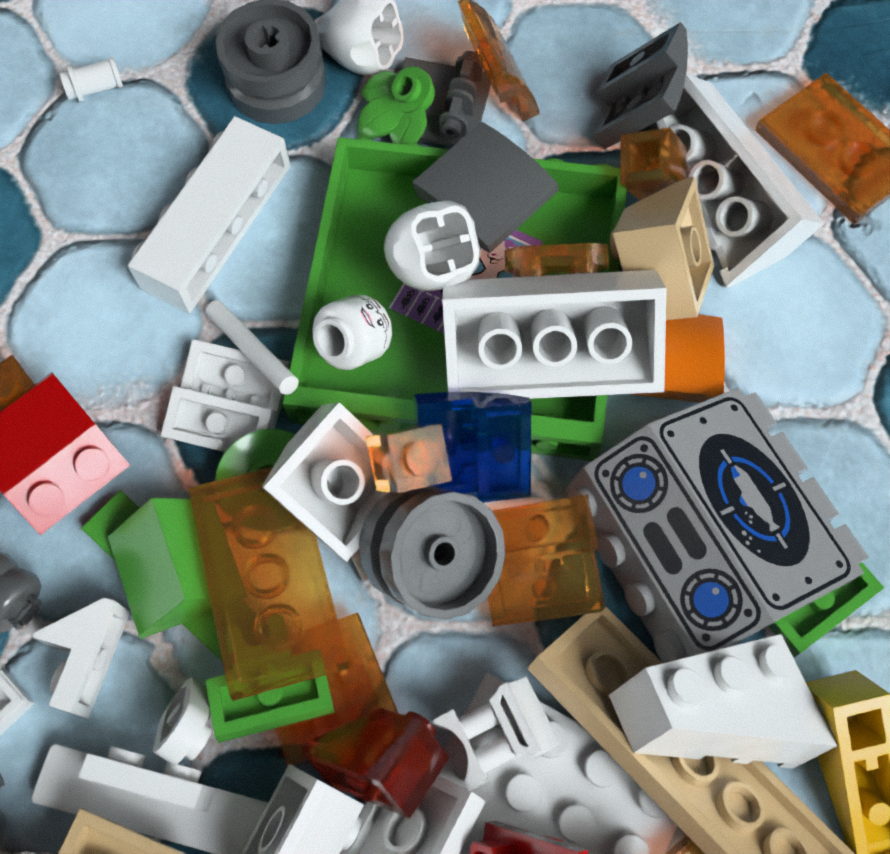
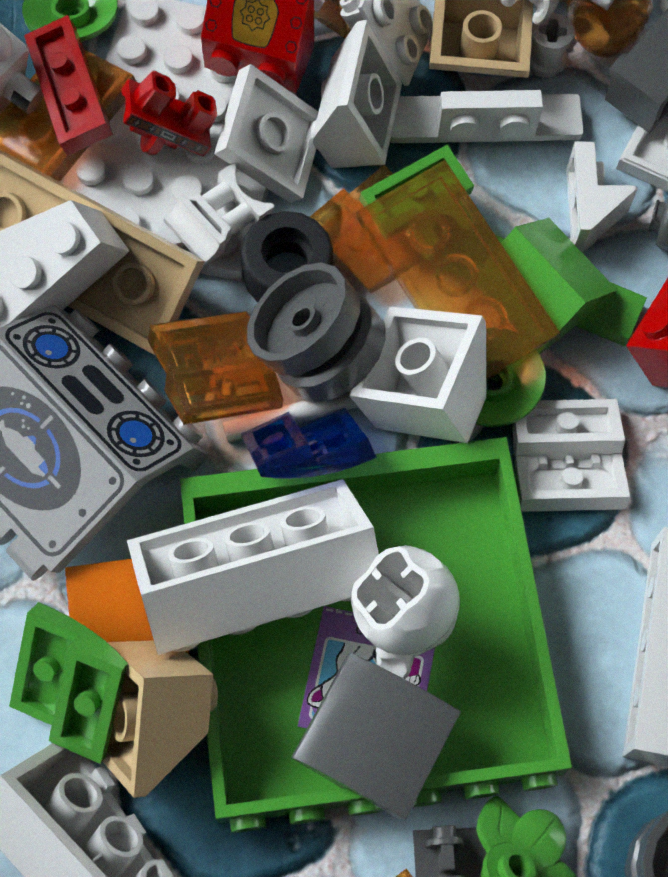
camera: 160 degrees right, 0 degrees up
white plate [153,677,212,765] -> none
white bar [206,300,299,395] -> none
clear red slope [301,708,450,819] -> none
white head [312,295,392,370] -> none
clear orange brick [366,424,452,493] -> none
clear orange plate [504,243,609,277] -> none
clear orange brick [620,127,686,200] -> none
none -> bright green slope [9,602,128,764]
none -> black tyre [241,211,333,303]

